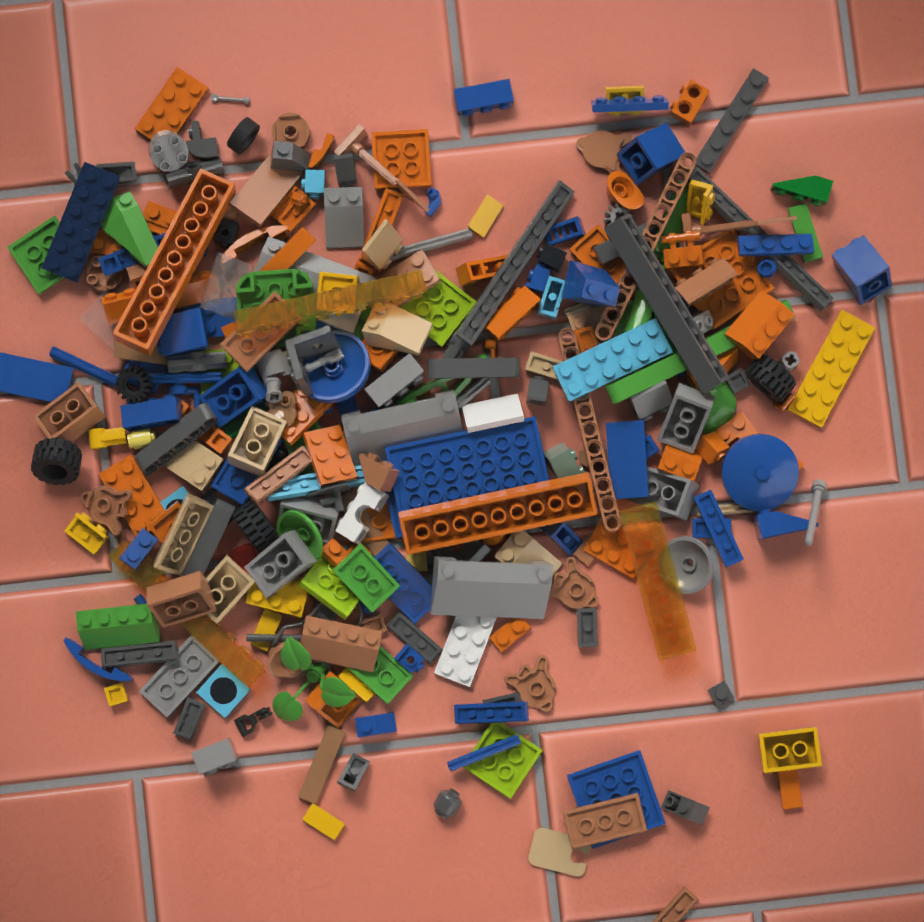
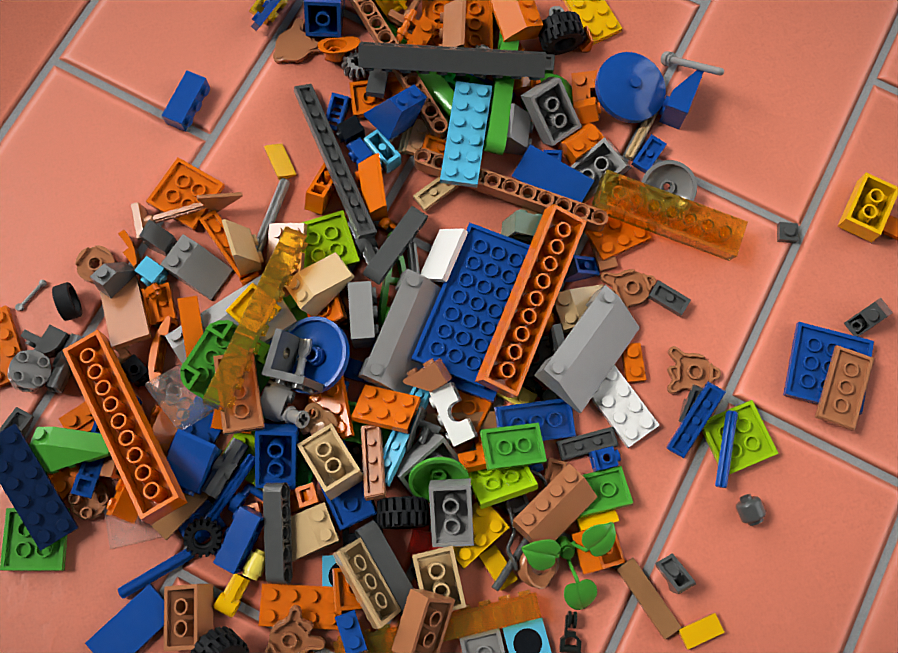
camera: 60 degrees left, 10 degrees down
blue slope [355,712,397,737] -> none
blue arm [424,188,442,217] -> none
dark grey slope [526,376,549,406] -> none
tan piece [528,827,591,876] -> none
blue plate [693,490,744,568] -> none

